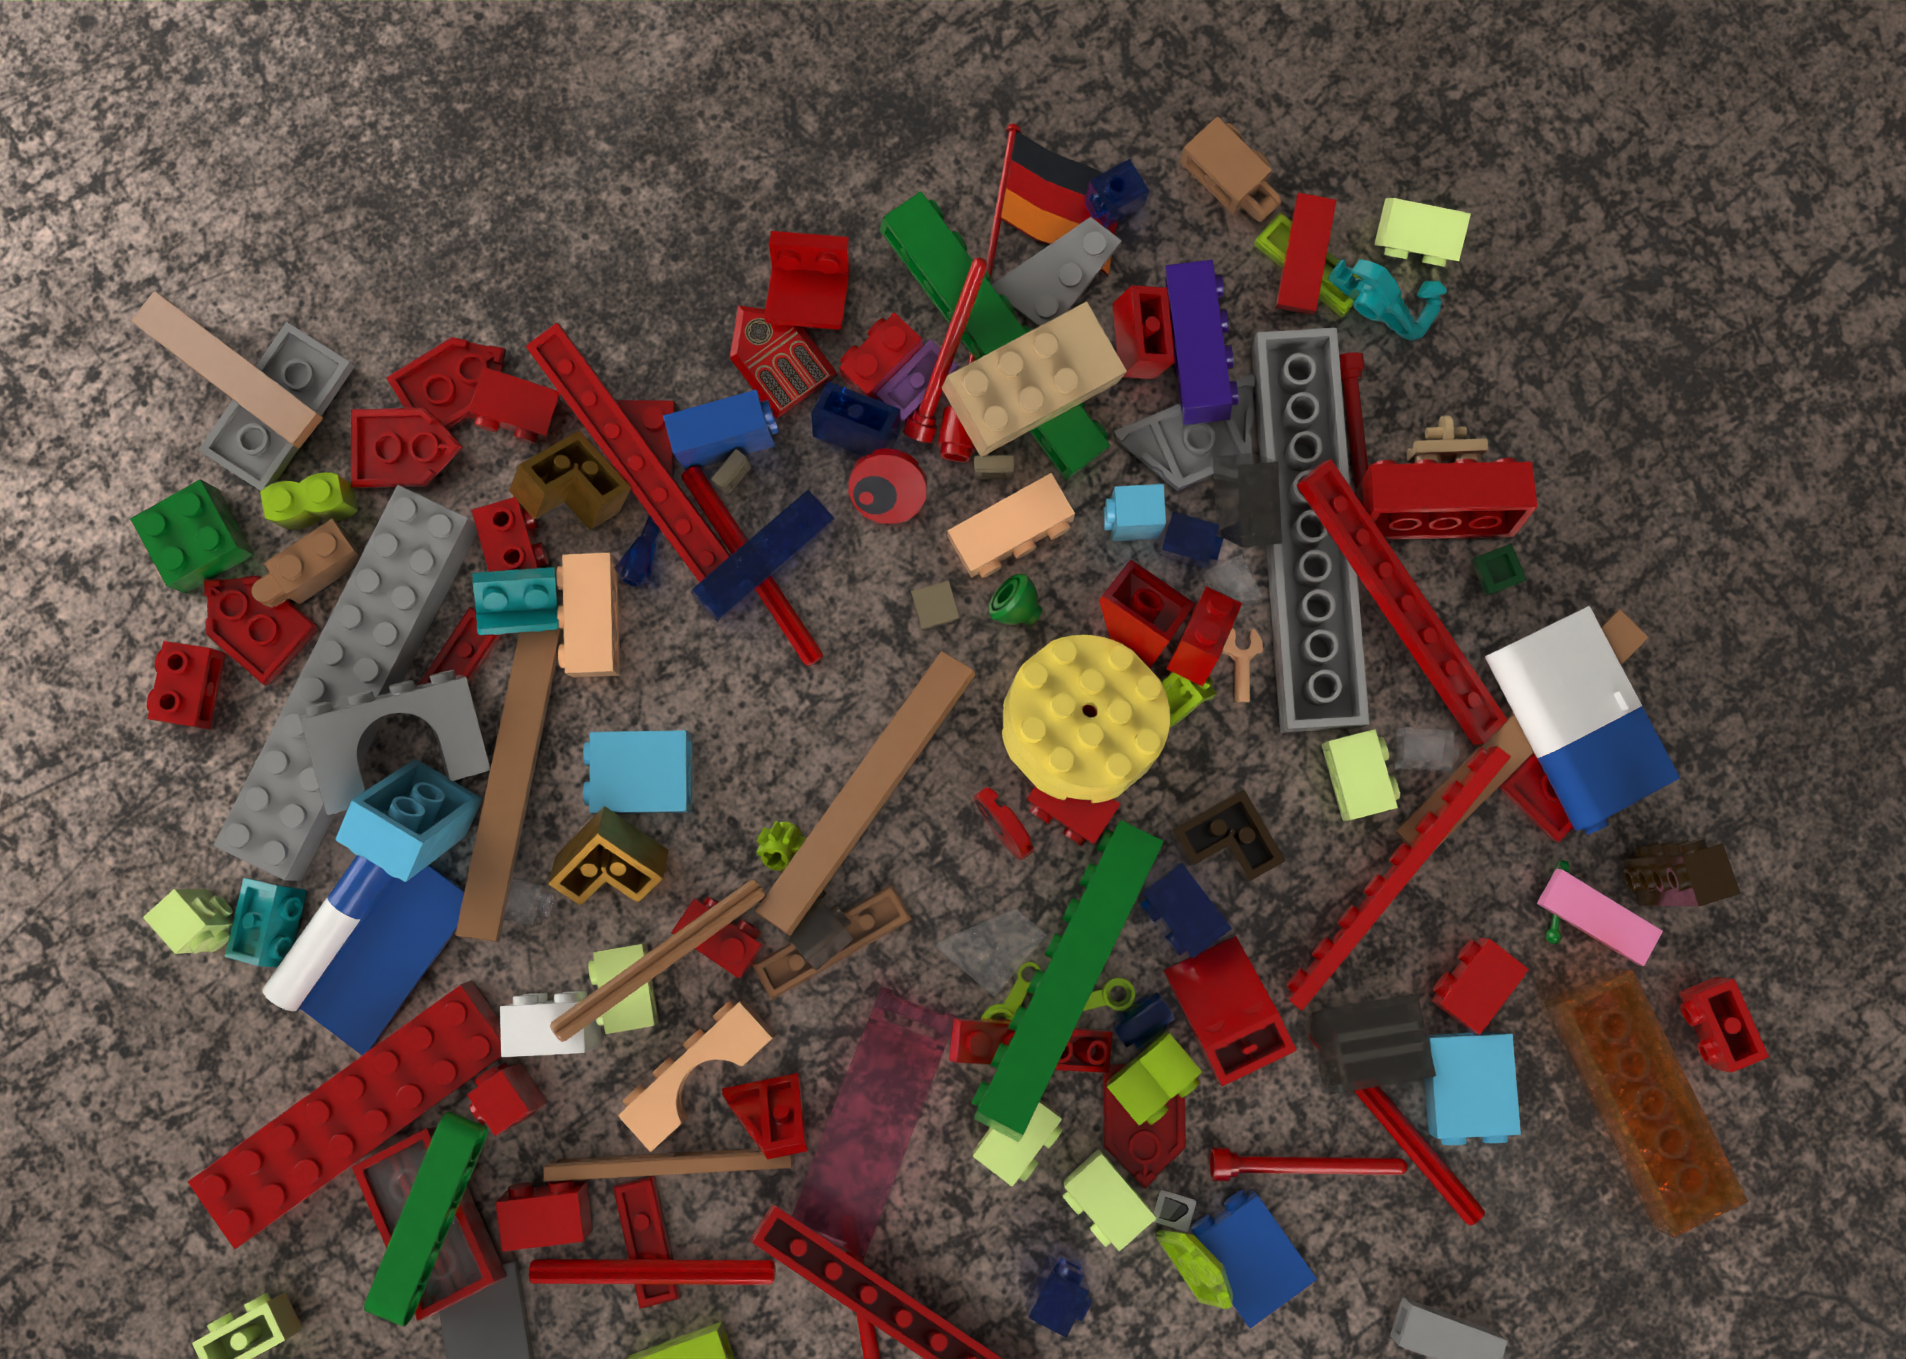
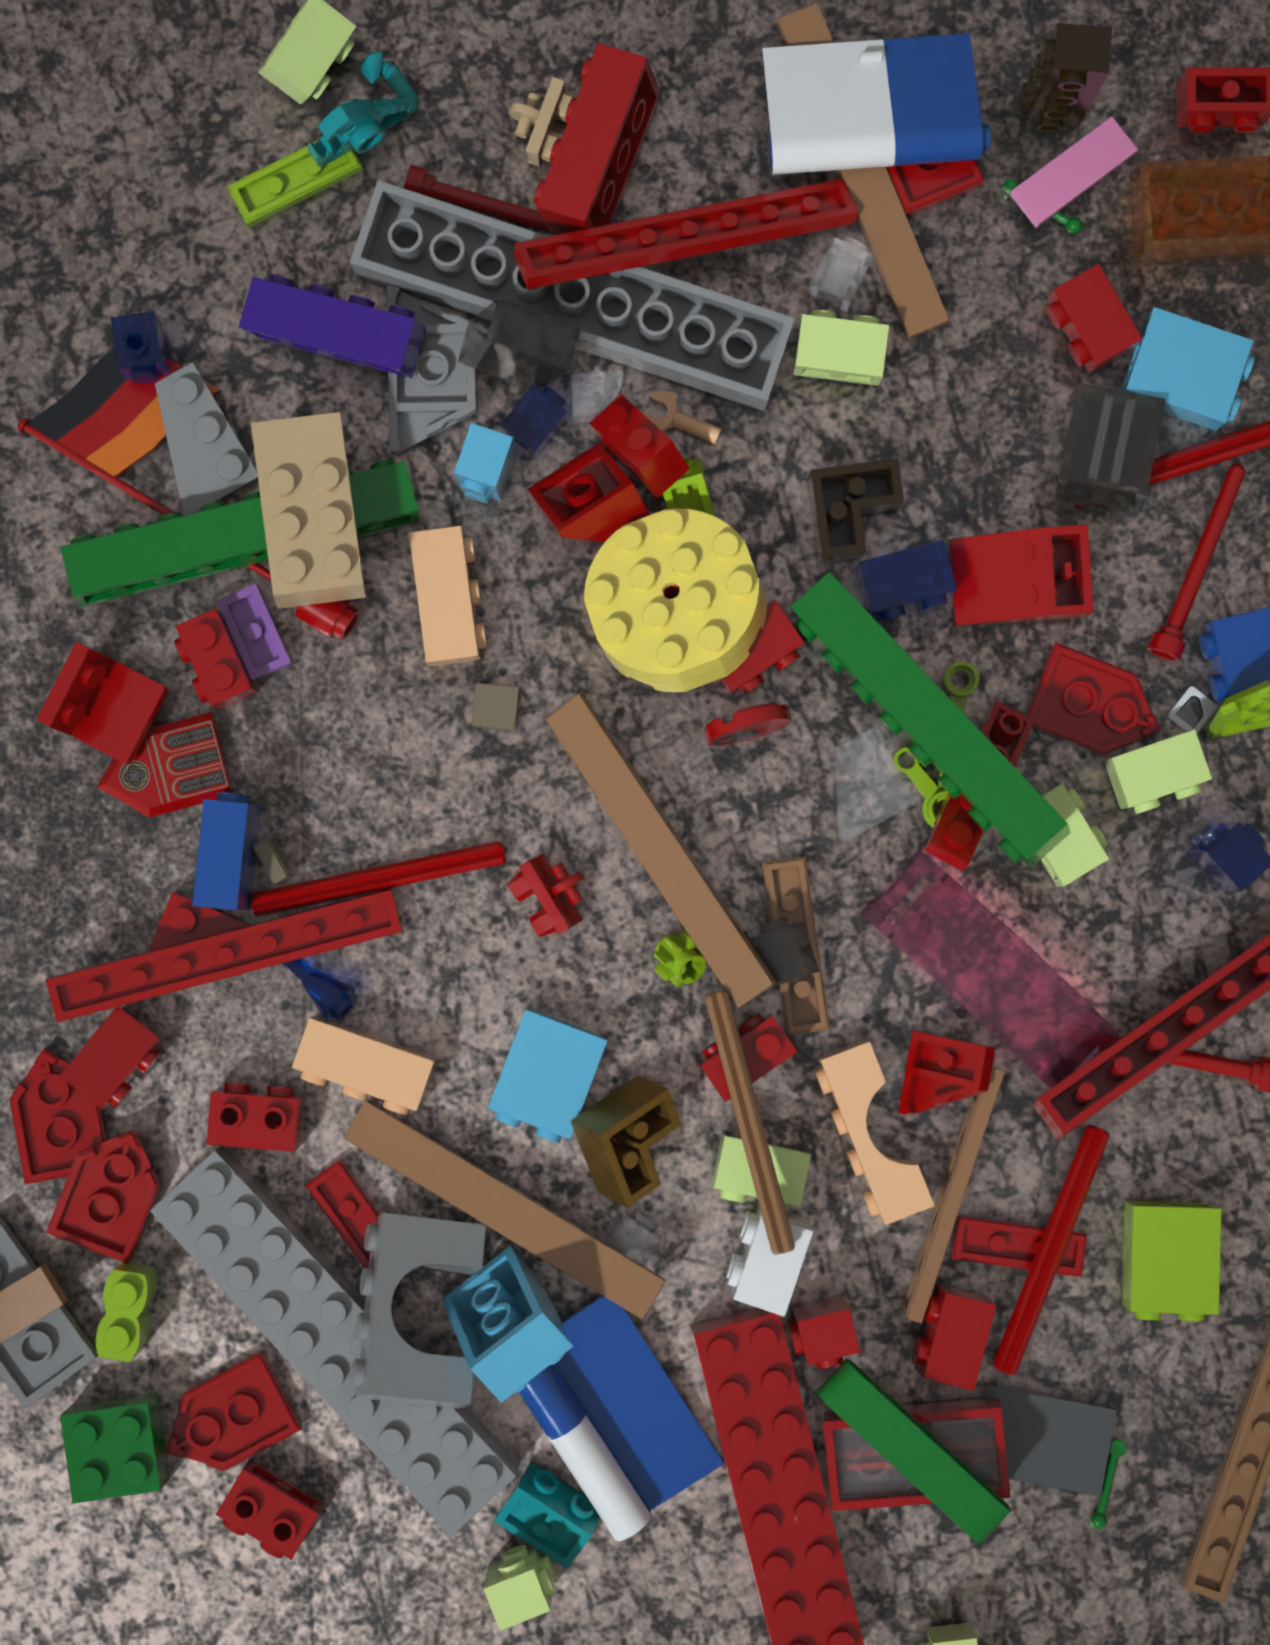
camera: 70 degrees left, 5 degrees up
medium nougat brick [252,519,362,607] -> none
teal bracket [472,567,559,635] -> none
pearl gold brick [509,431,631,530] -> none
clear blue plate [691,490,835,622] -> none
clear blue brick [811,381,900,457] -> none
red tile [848,448,927,524] -> none
red piece [903,258,987,443] -> none
dark tan tile [974,455,1014,480] -> none
green brick [989,573,1042,626] -> none
lime brick [1106,1031,1202,1125] -> none
red brick [1112,285,1175,379] -> none
clear blue brick [1113,992,1176,1050] -> none
medium nougat brick [1180,116,1282,222] -> none
red tile [1275,192,1337,315] -> none
red plate [1285,746,1511,1011] -> none
dark green tile [1471,543,1527,597] -> none
none -> red hips [507,853,585,937]

